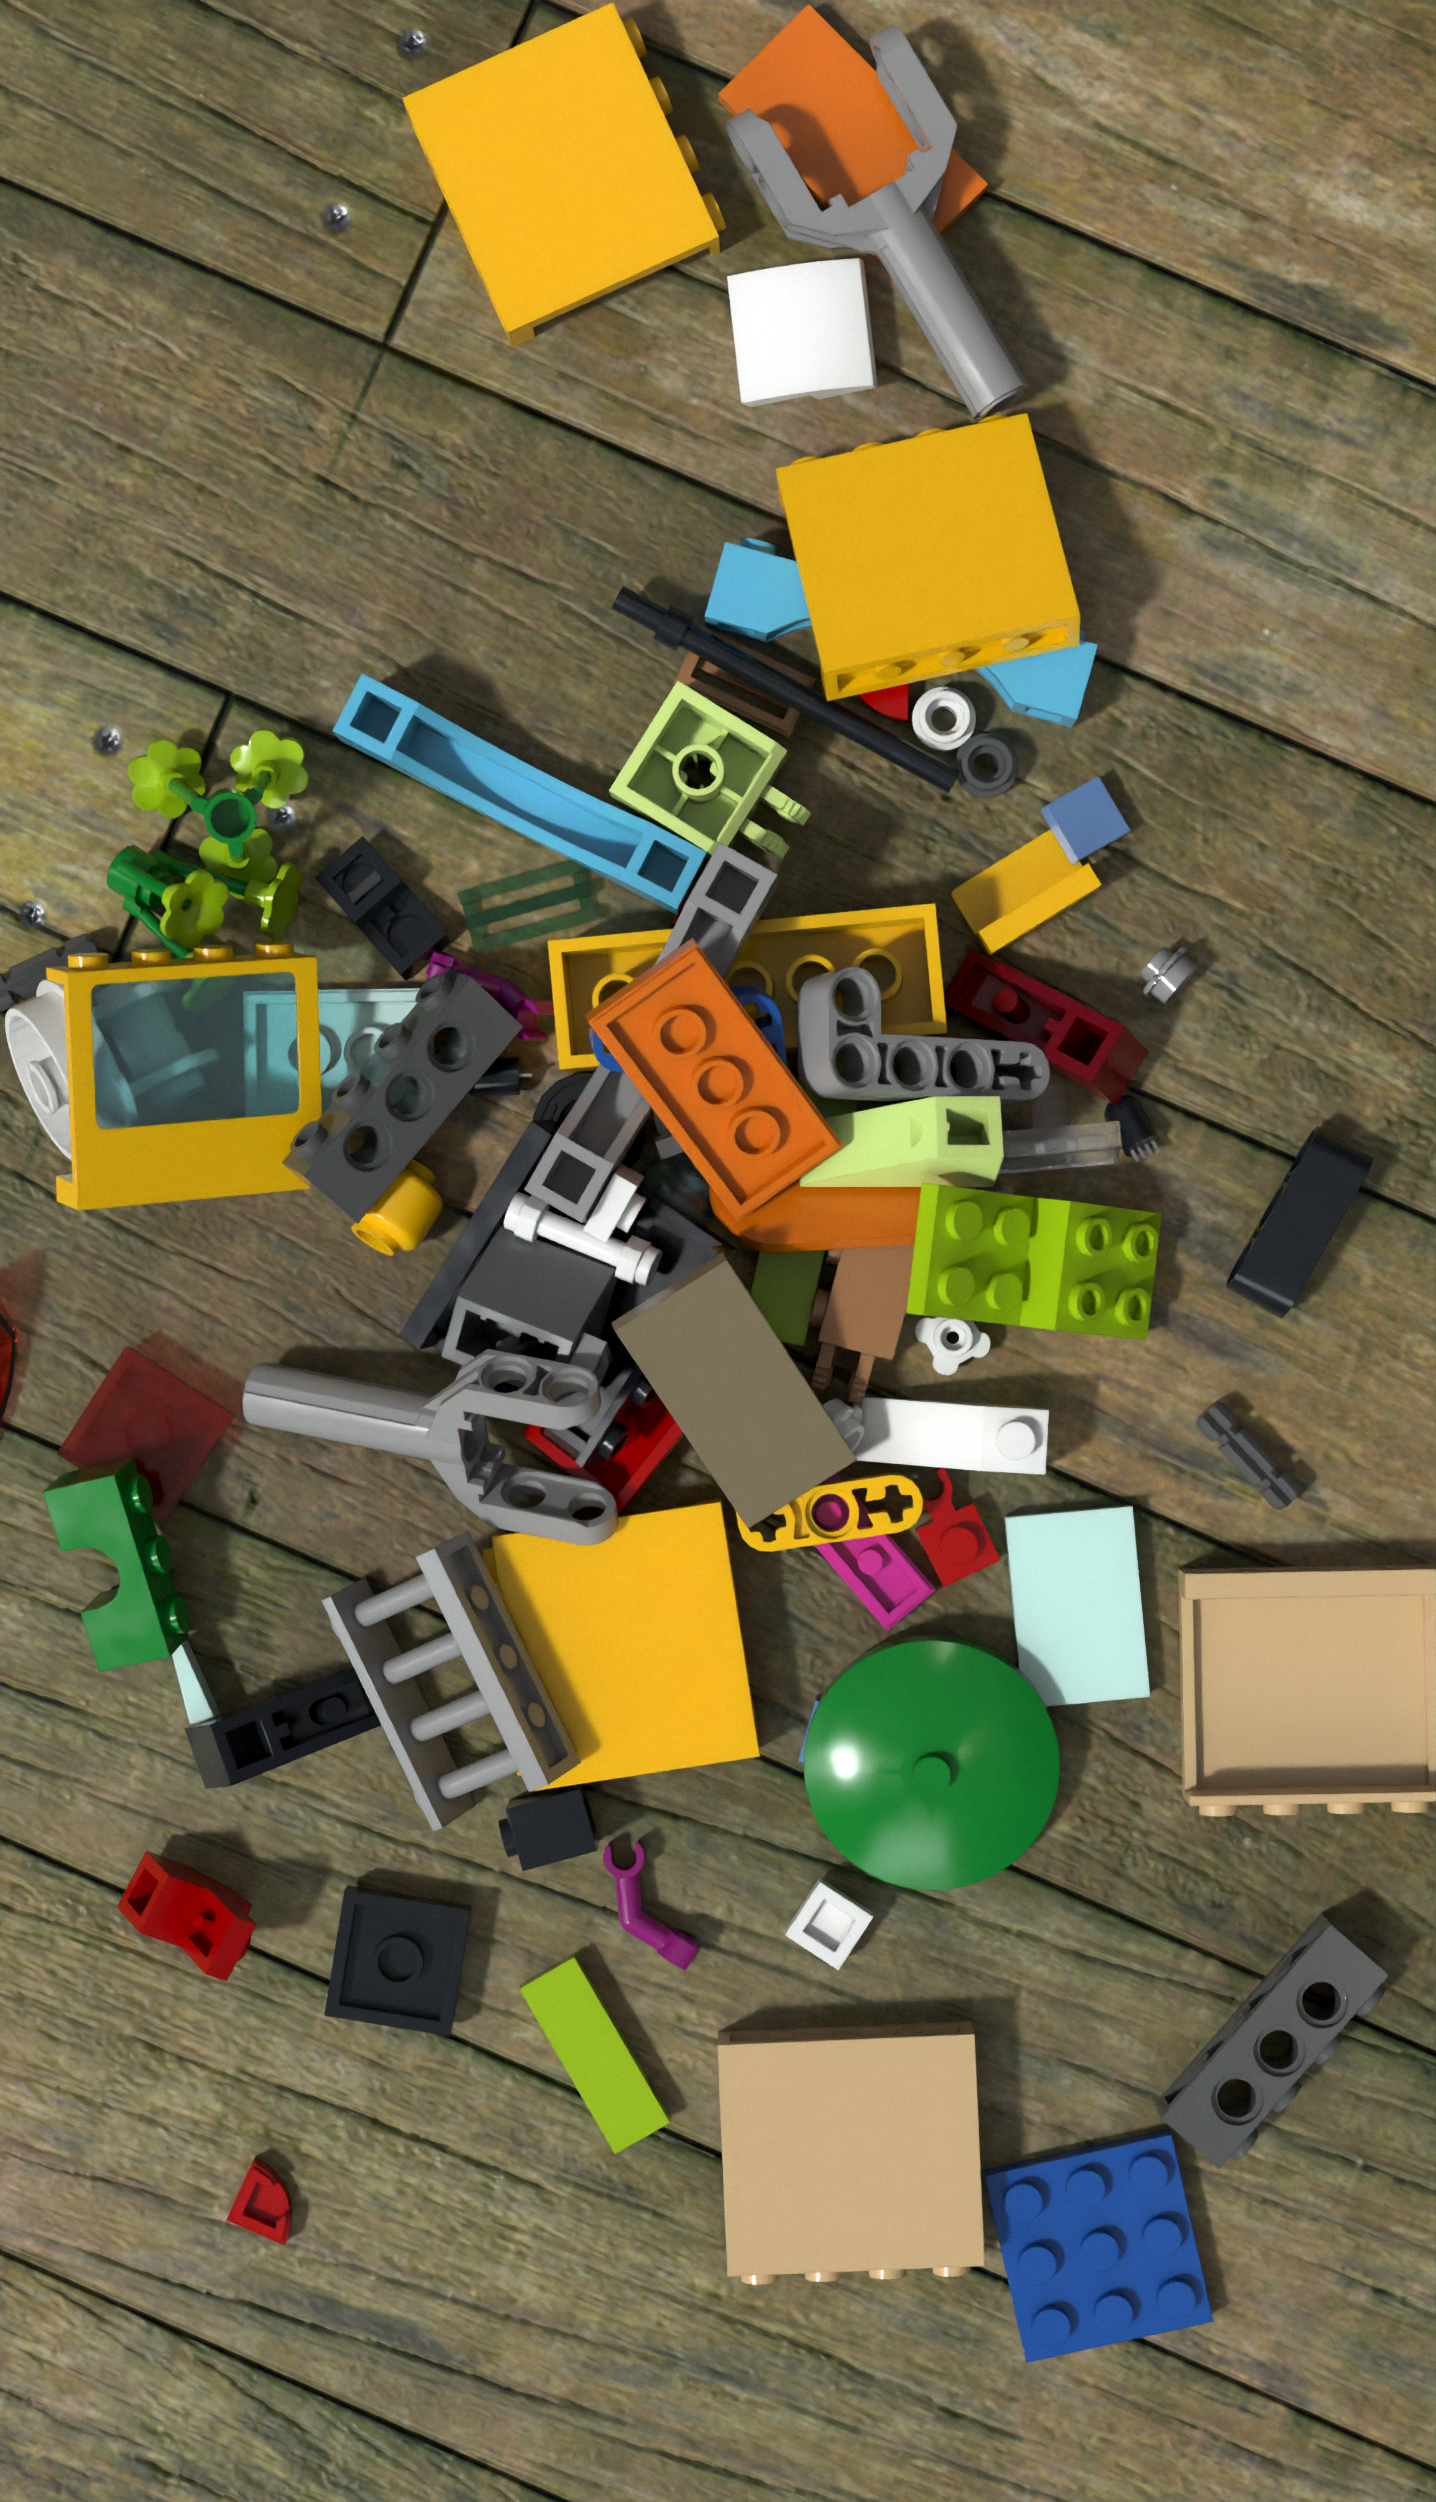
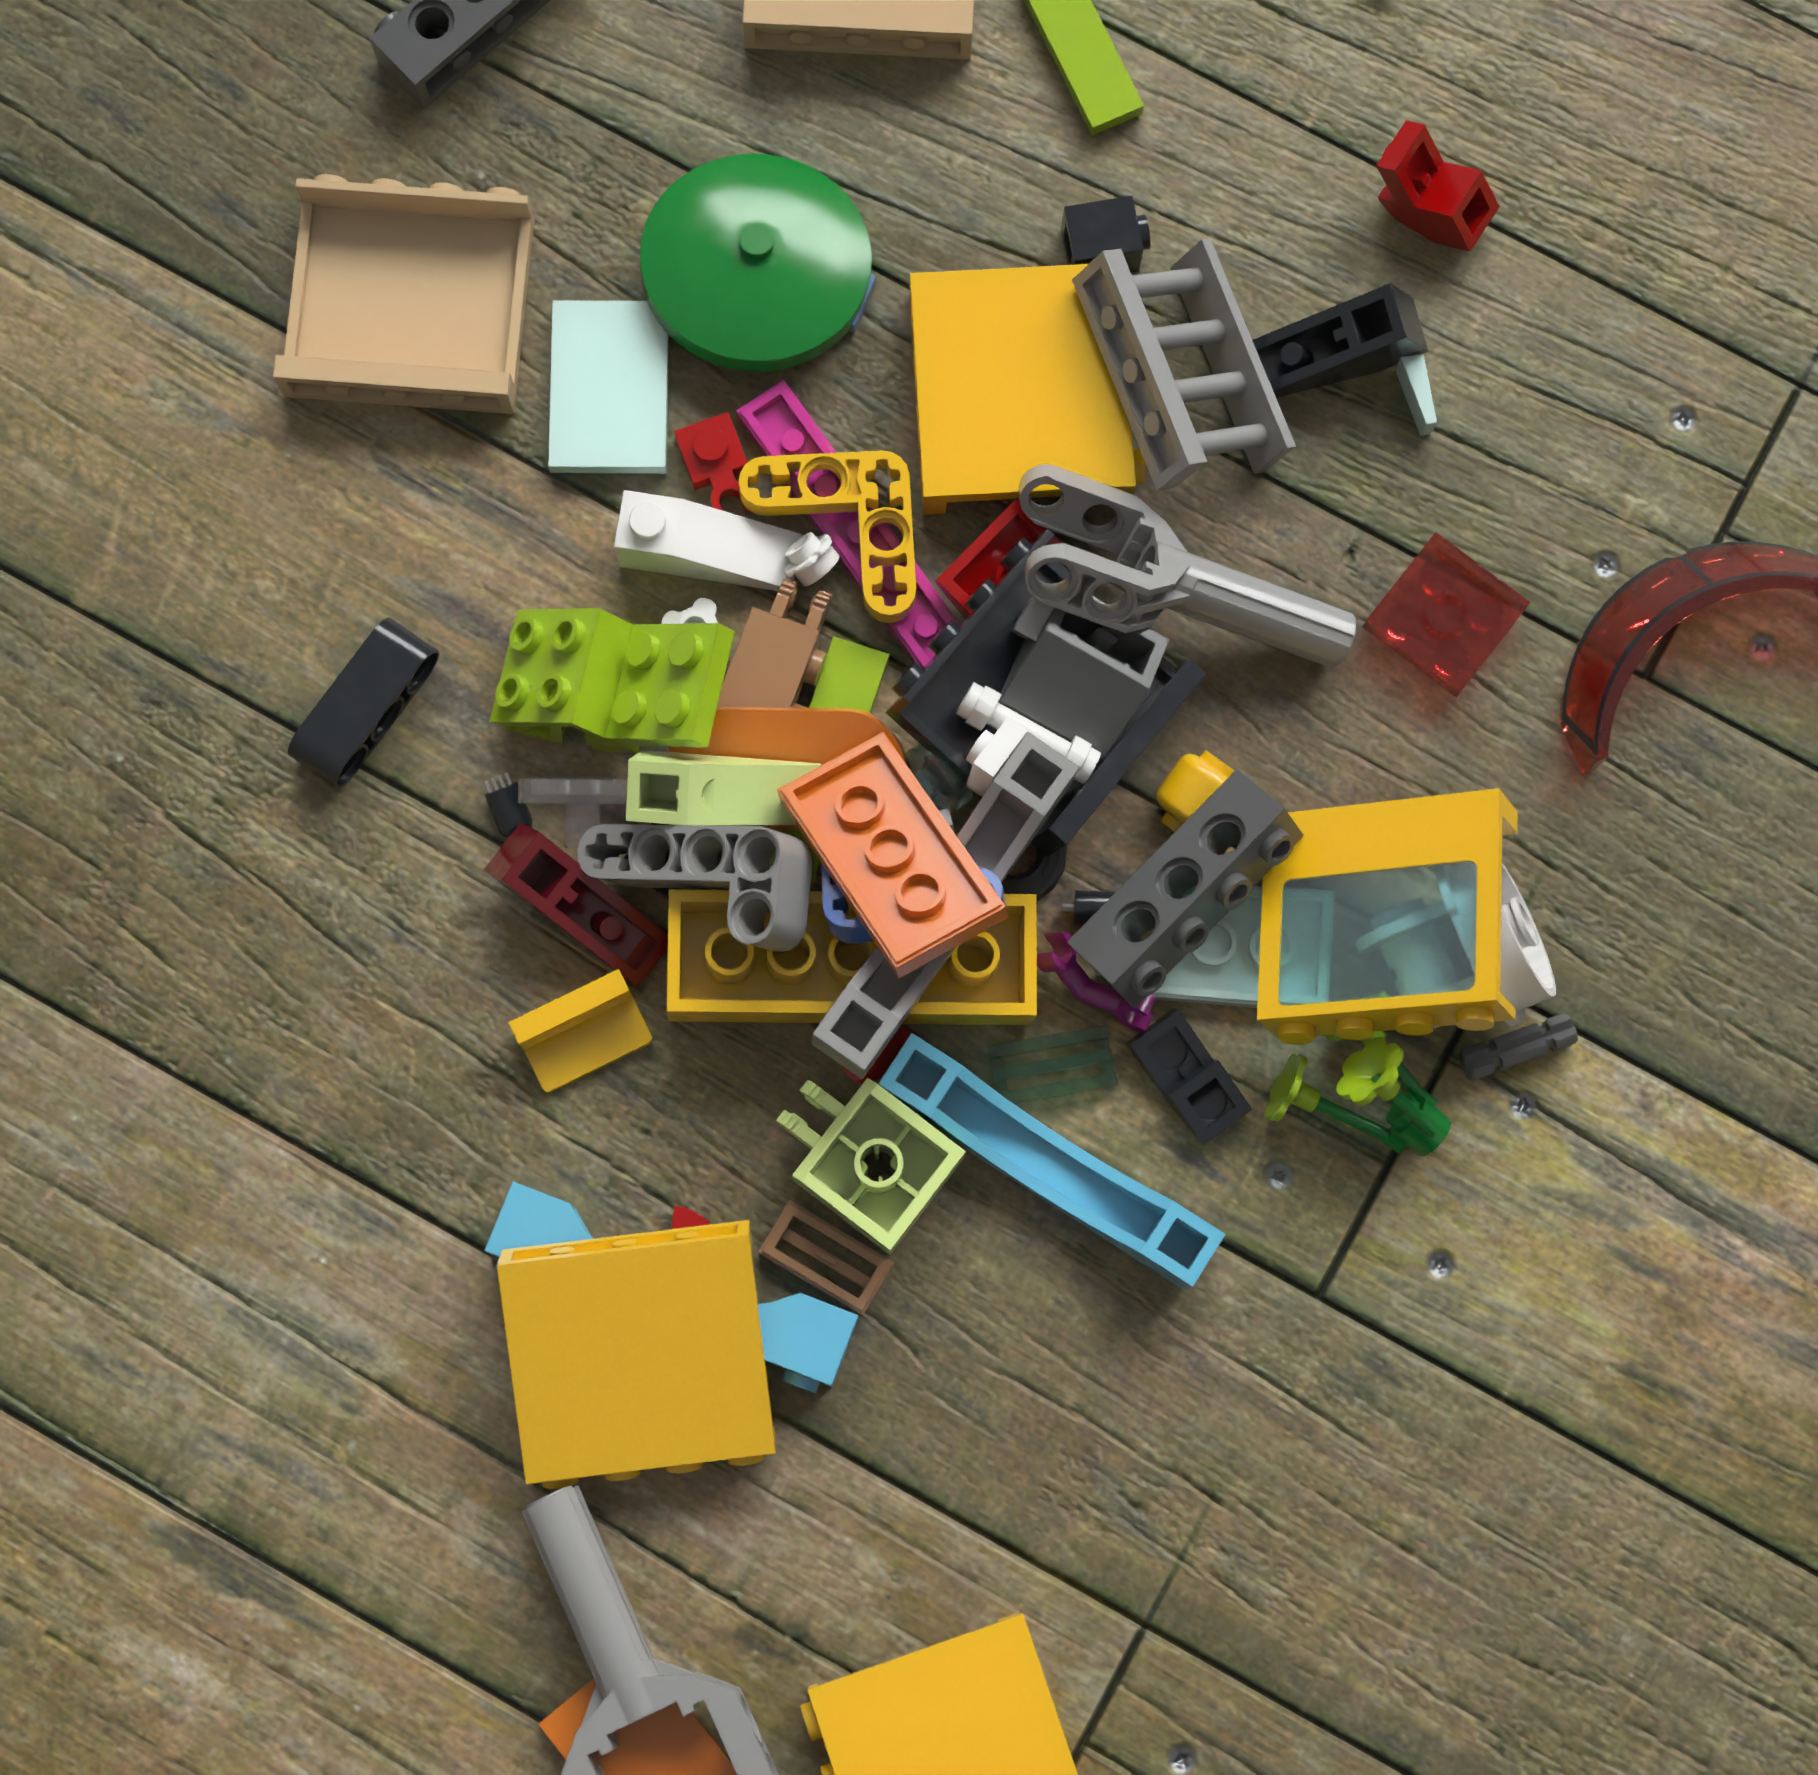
camera: 175 degrees left, 10 degrees down
green arch [43,1457,190,1672] -> none
lime plant [127,728,310,900] -> none
black plate [324,1885,472,2036] -> none
magenta arm [603,1839,701,1970] -> none
dark tan tile [611,1252,857,1529] -> none
black bar [612,586,961,793] -> none
white slope [727,258,878,407] -> none
white plate [785,1878,873,1970] -> none
white plate [912,687,976,752] -> none
dark grey plate [954,734,1018,798] -> none
medium blue tile [1040,776,1131,865] -> none
light grey plate [1140,947,1198,1005] -> none
dark grey axle [1196,1401,1302,1510] -> none

